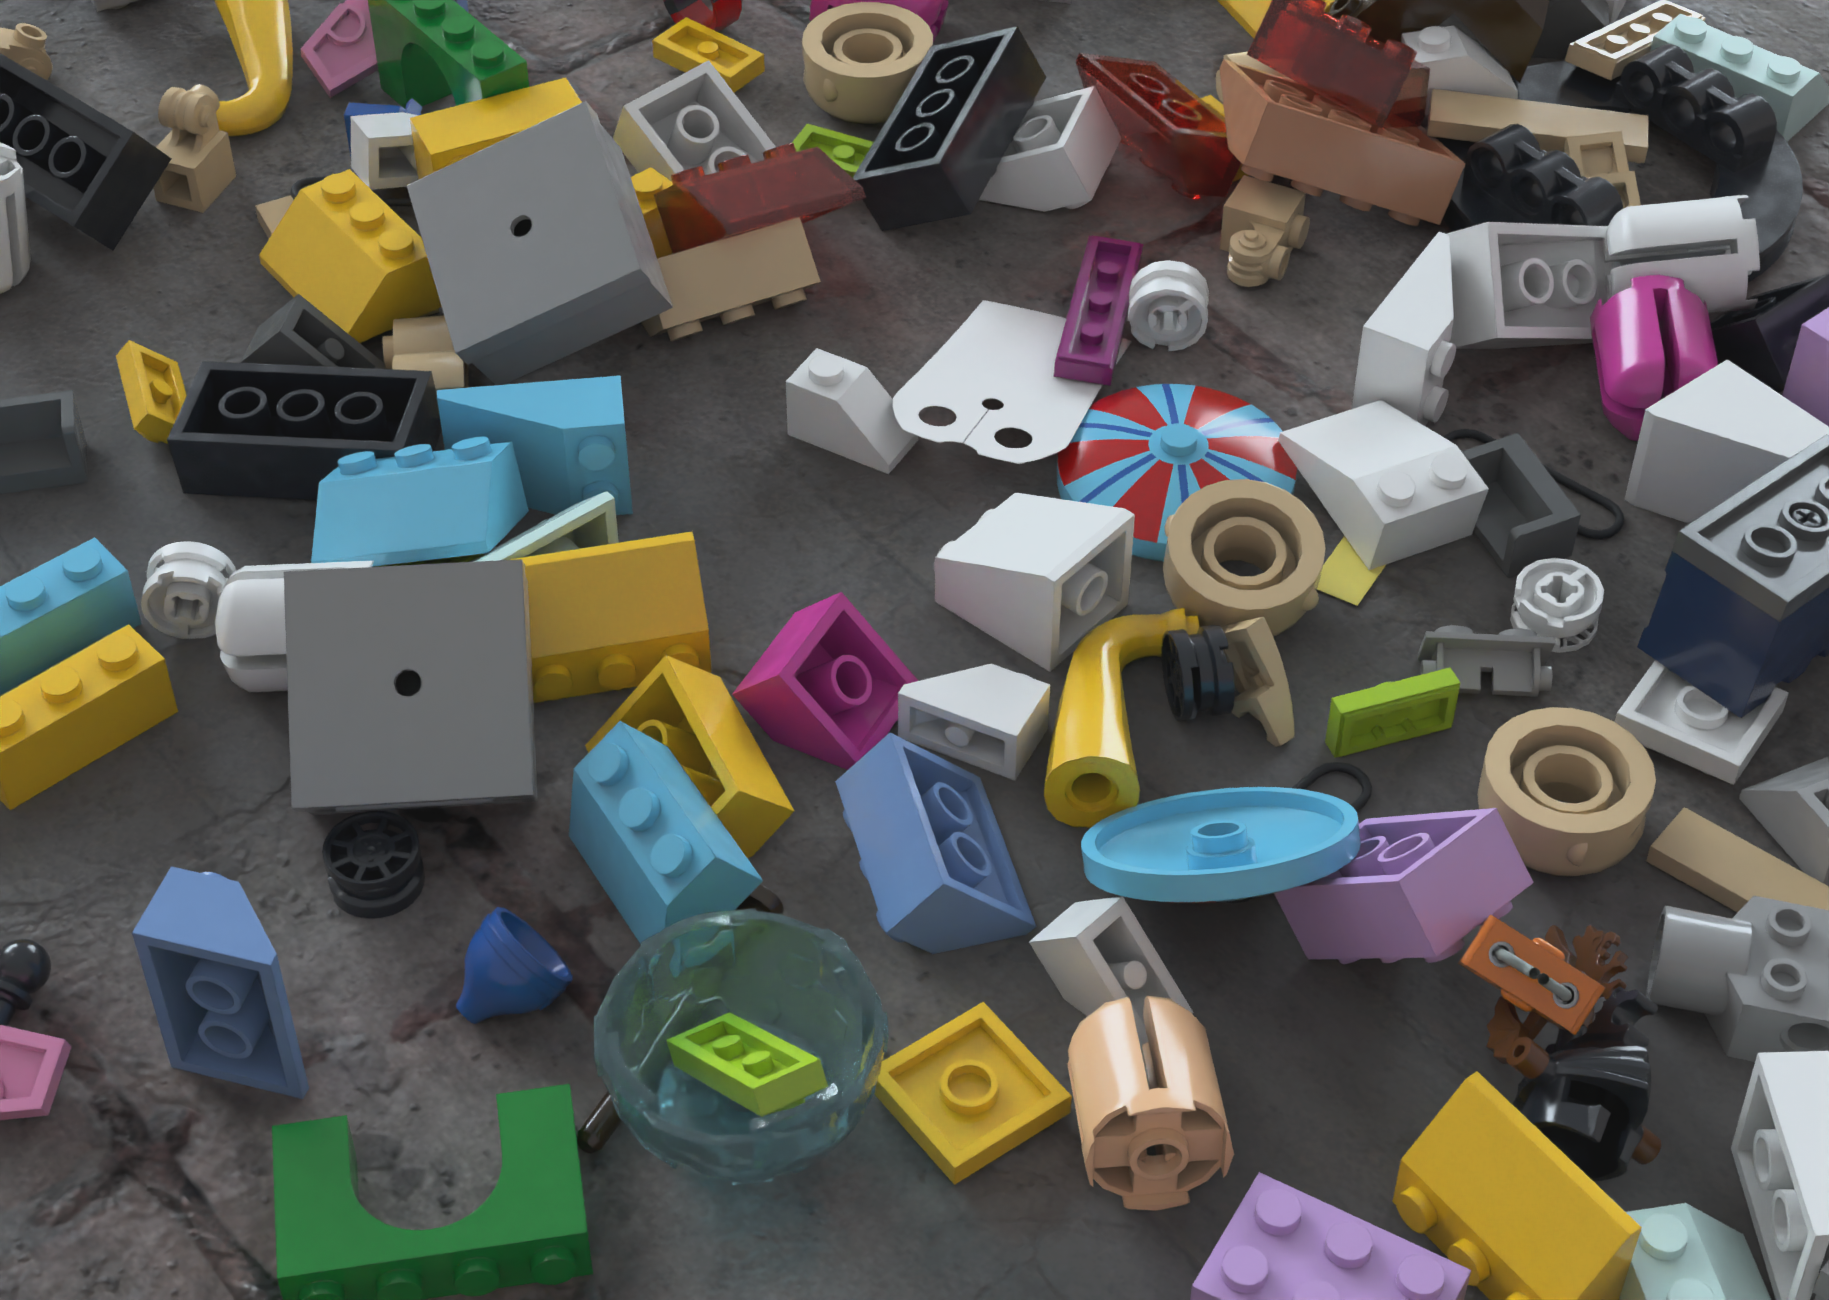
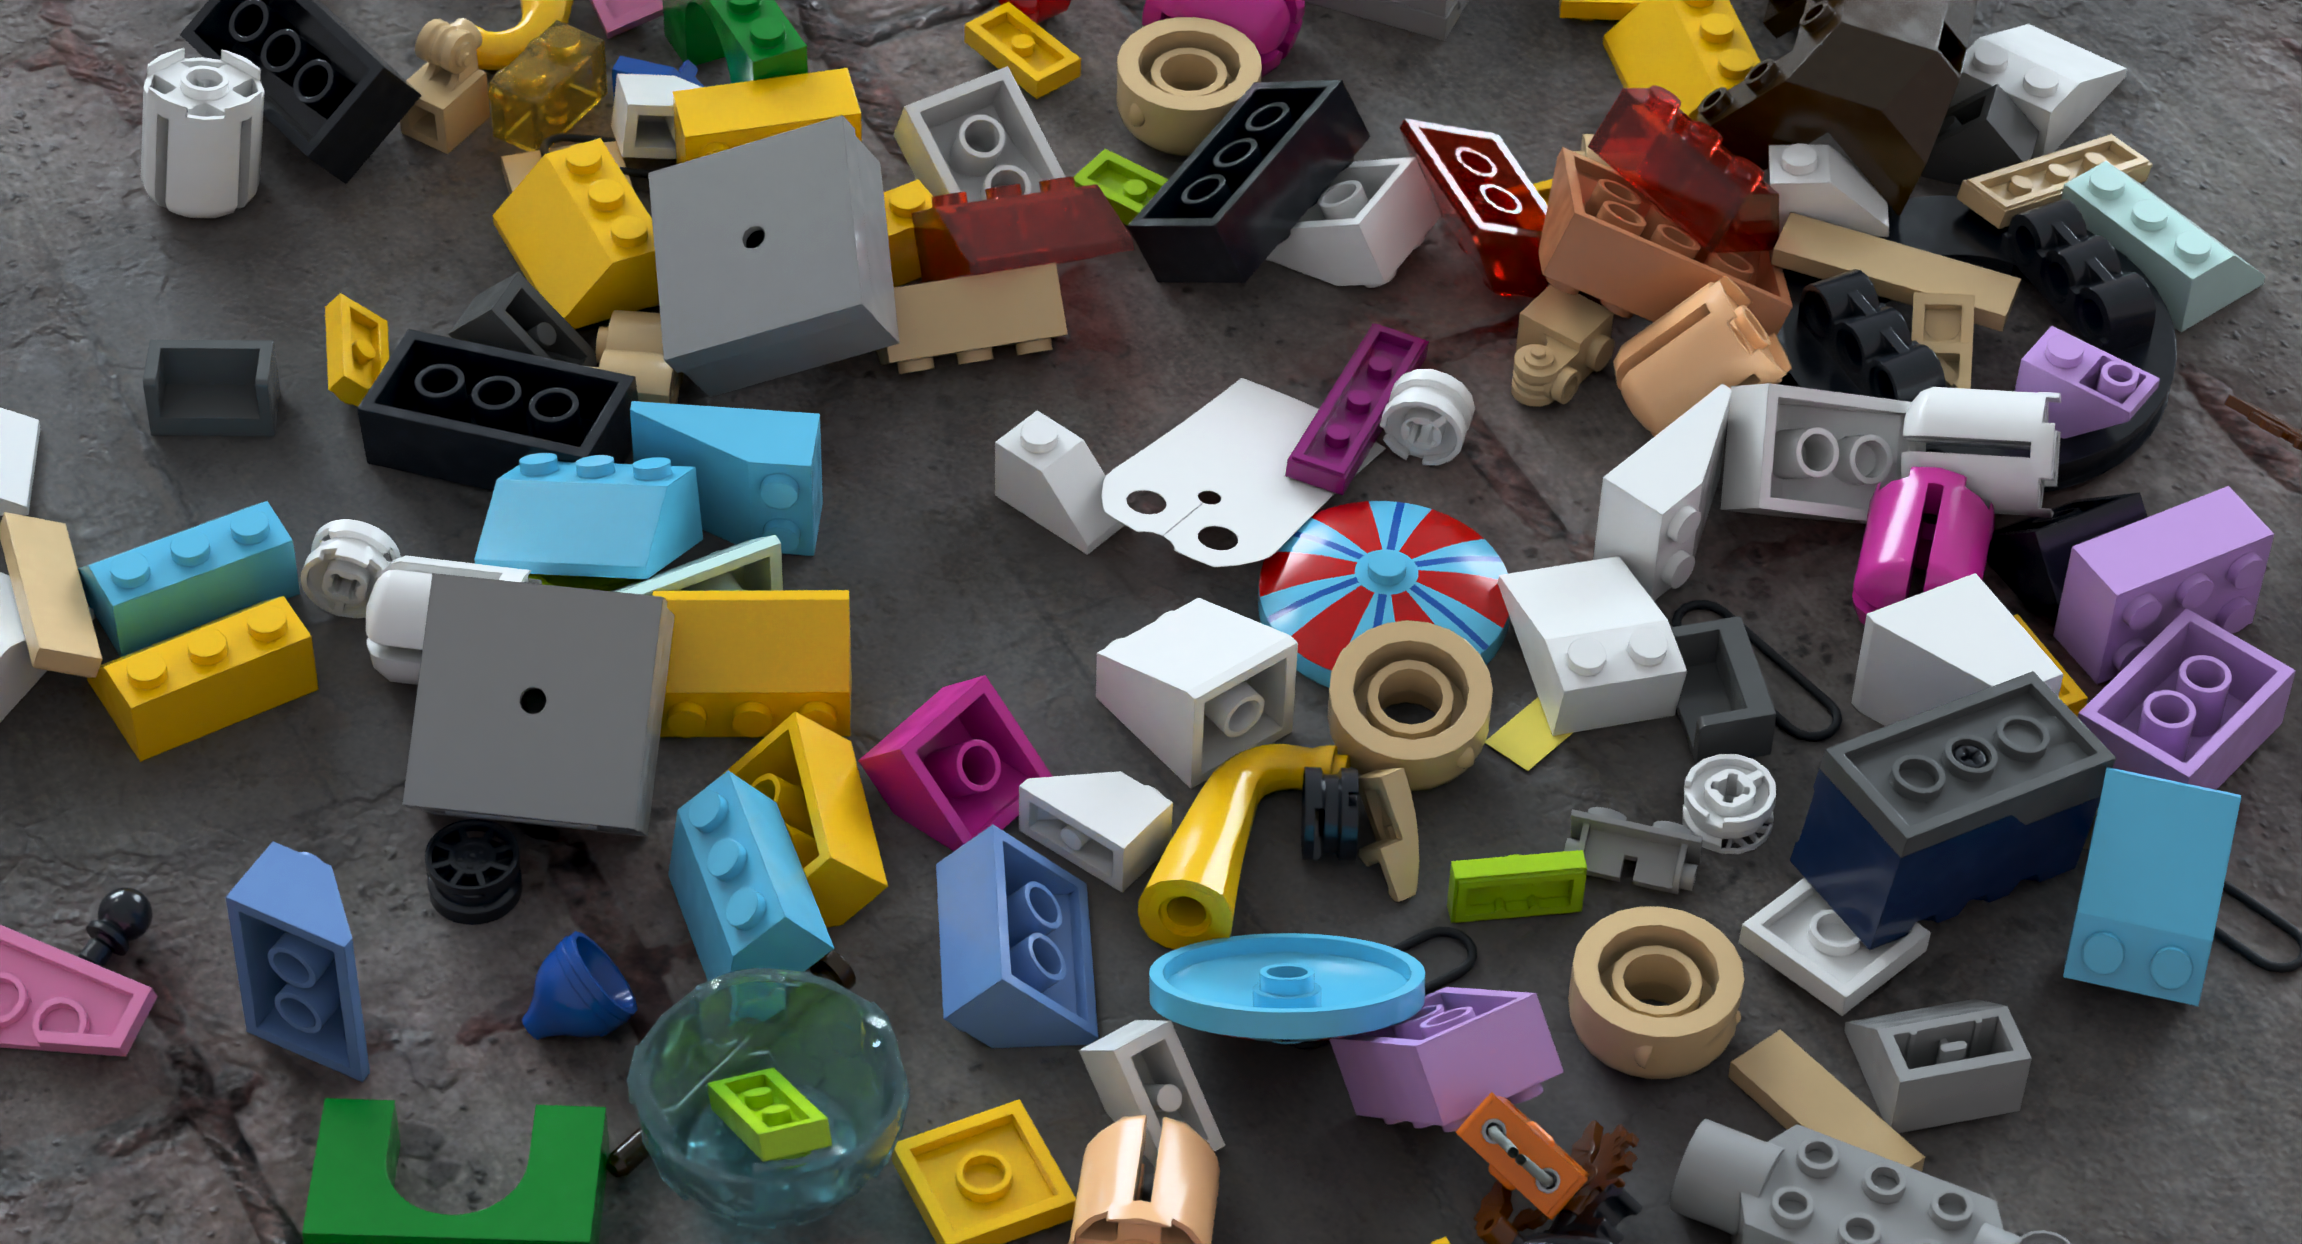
camera: 10 degrees right, 0 degrees up
none -> clear yellow brick [488,20,608,152]
none -> light nougat cylinder [1613,276,1792,437]
none -> lavender slope [2015,326,2160,439]

